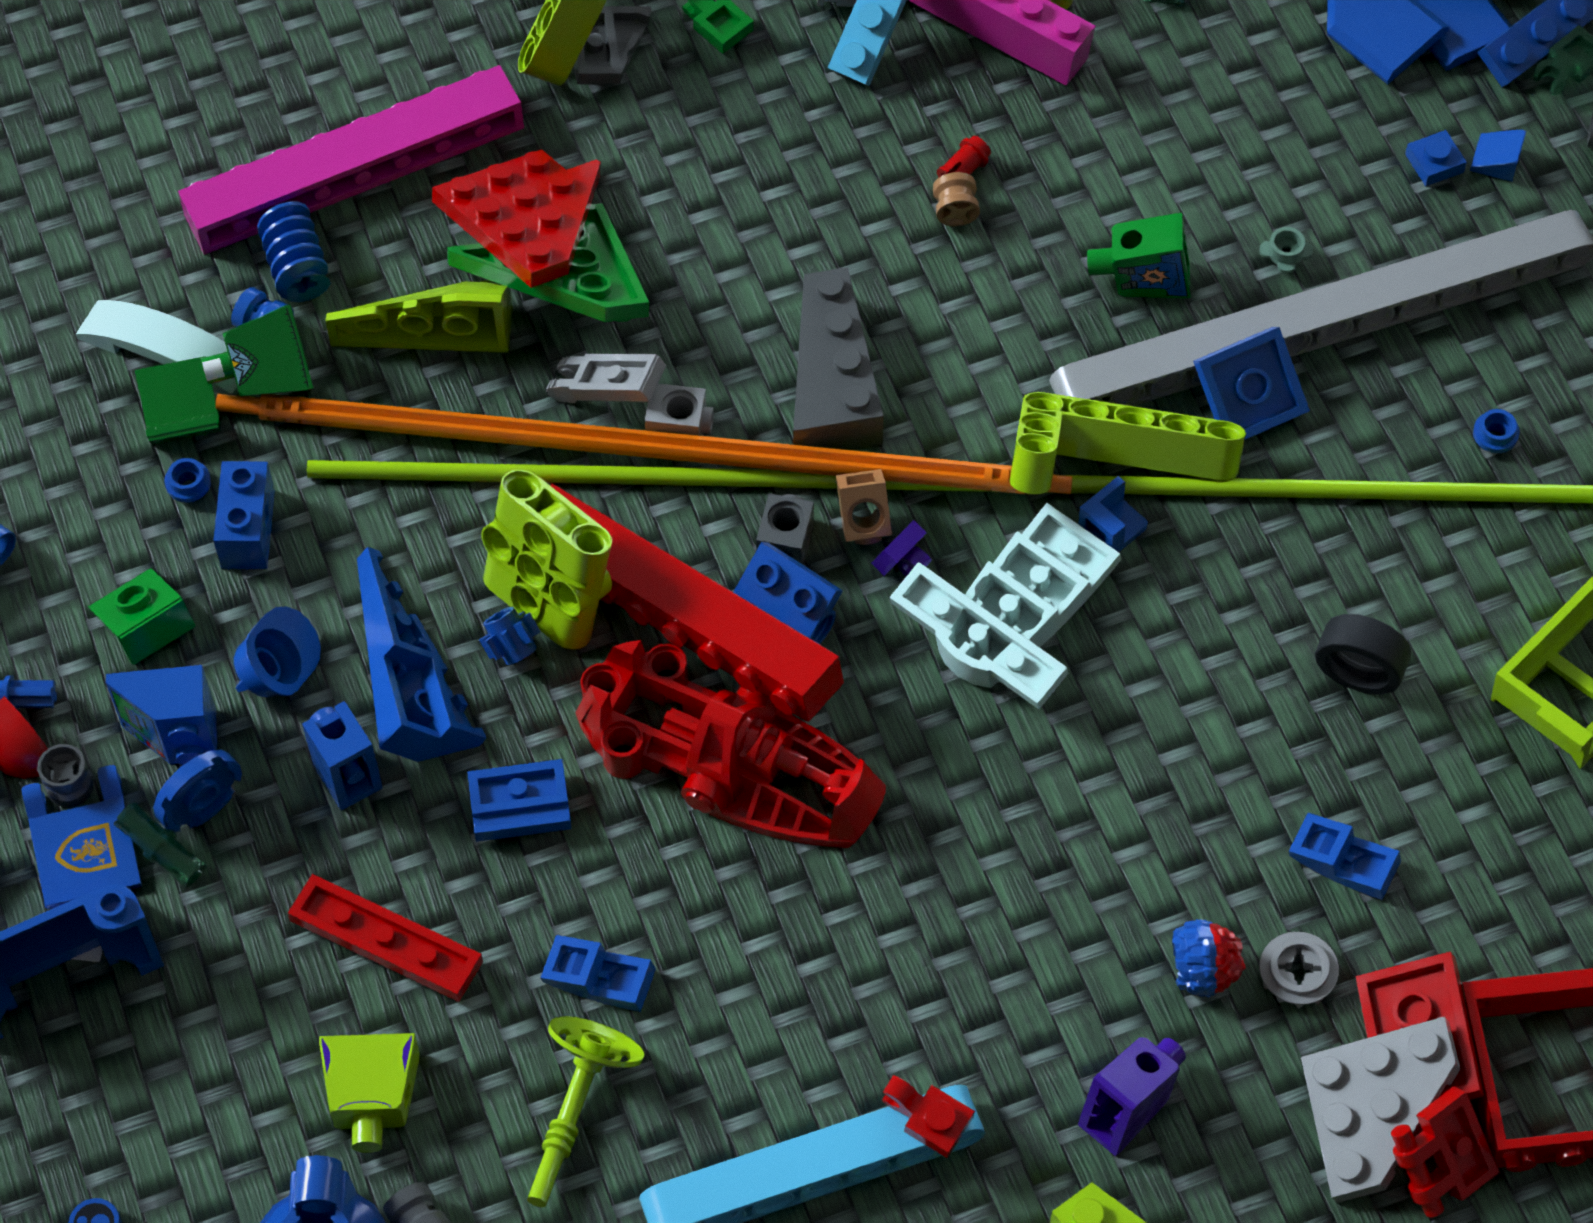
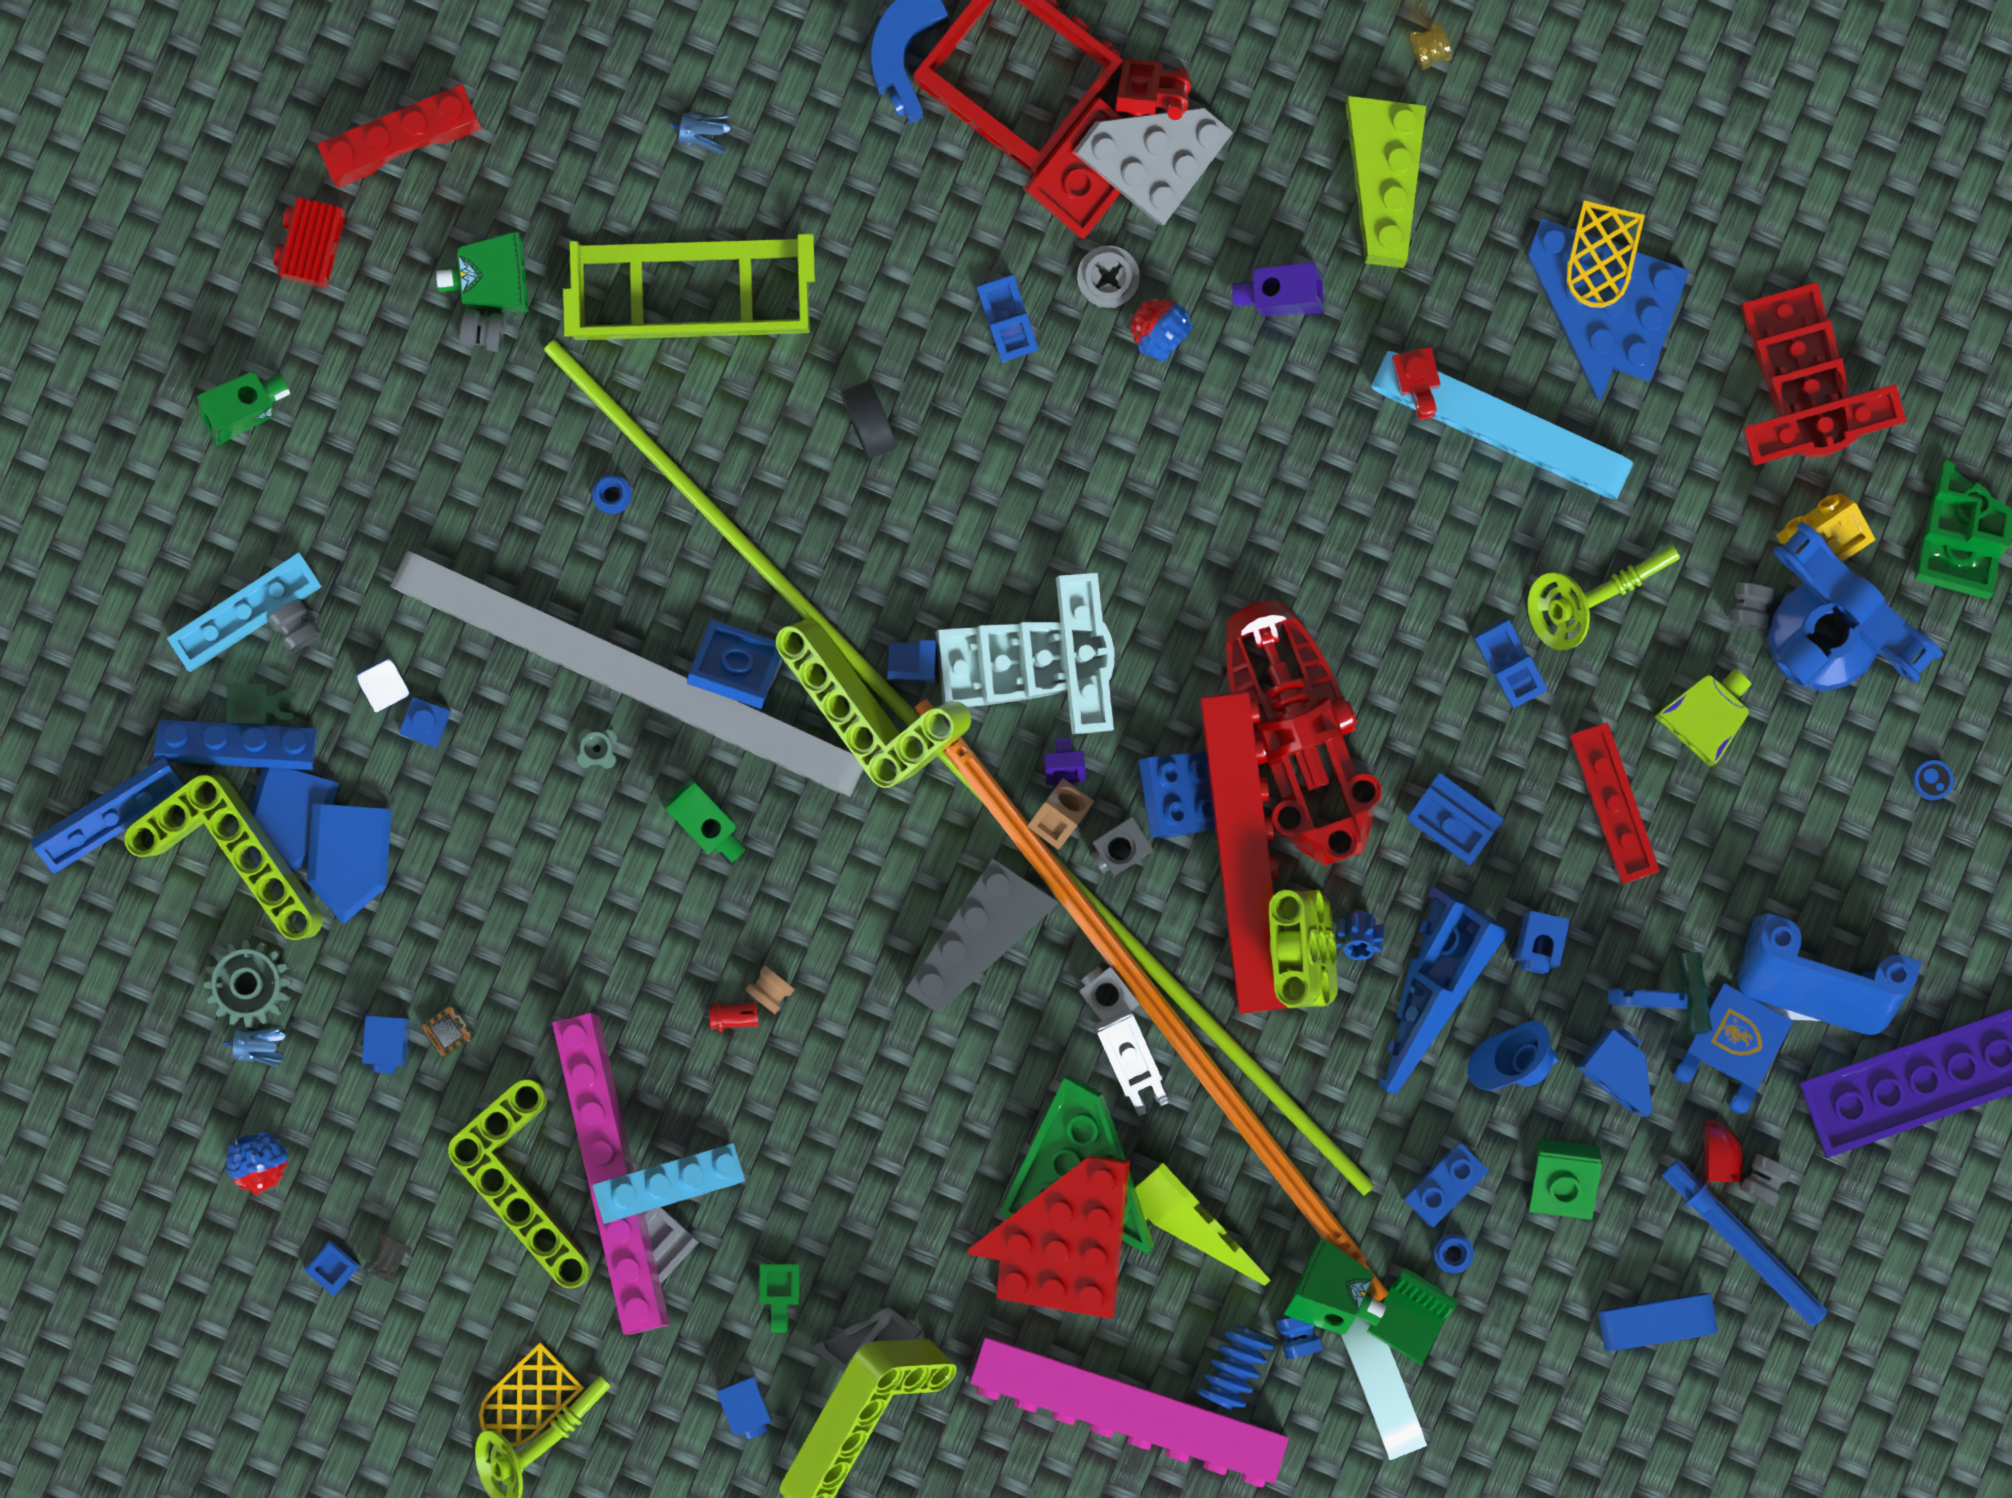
camera: 135 degrees left, 25 degrees up
dark grey wheel [37,744,94,808] -> none

